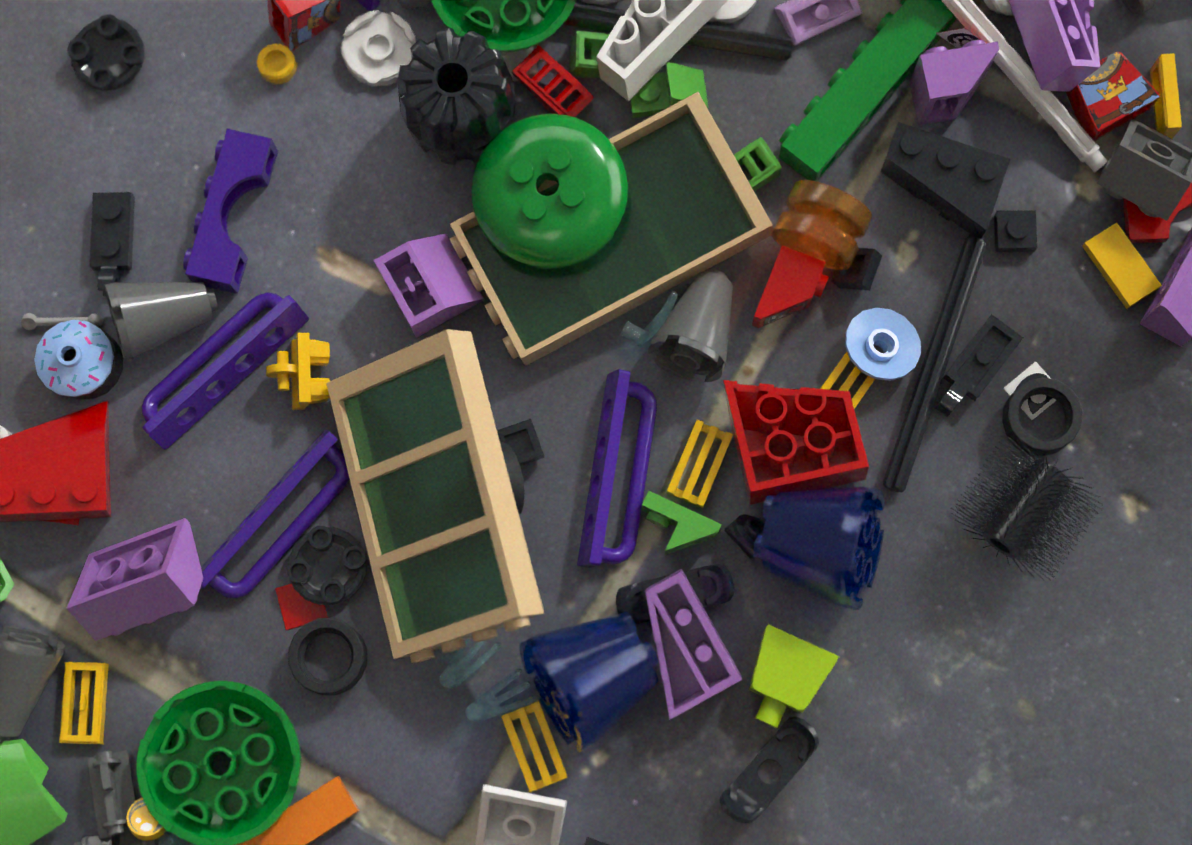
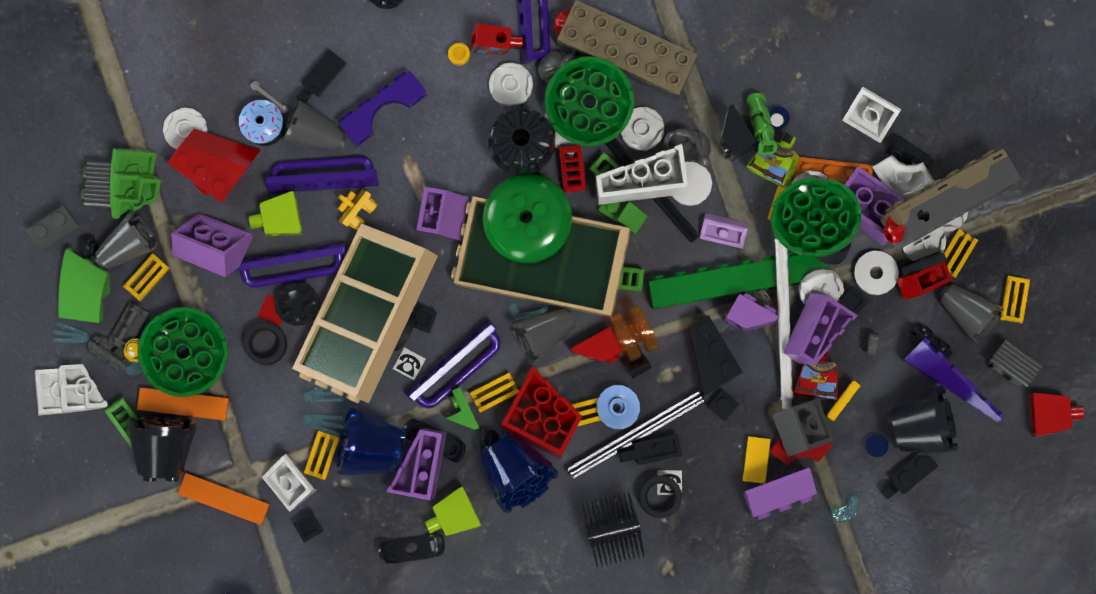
camera: 40 degrees right, 5 degrees up
none -> lime torso [249,191,303,237]
none -> white sticker [393,347,426,380]

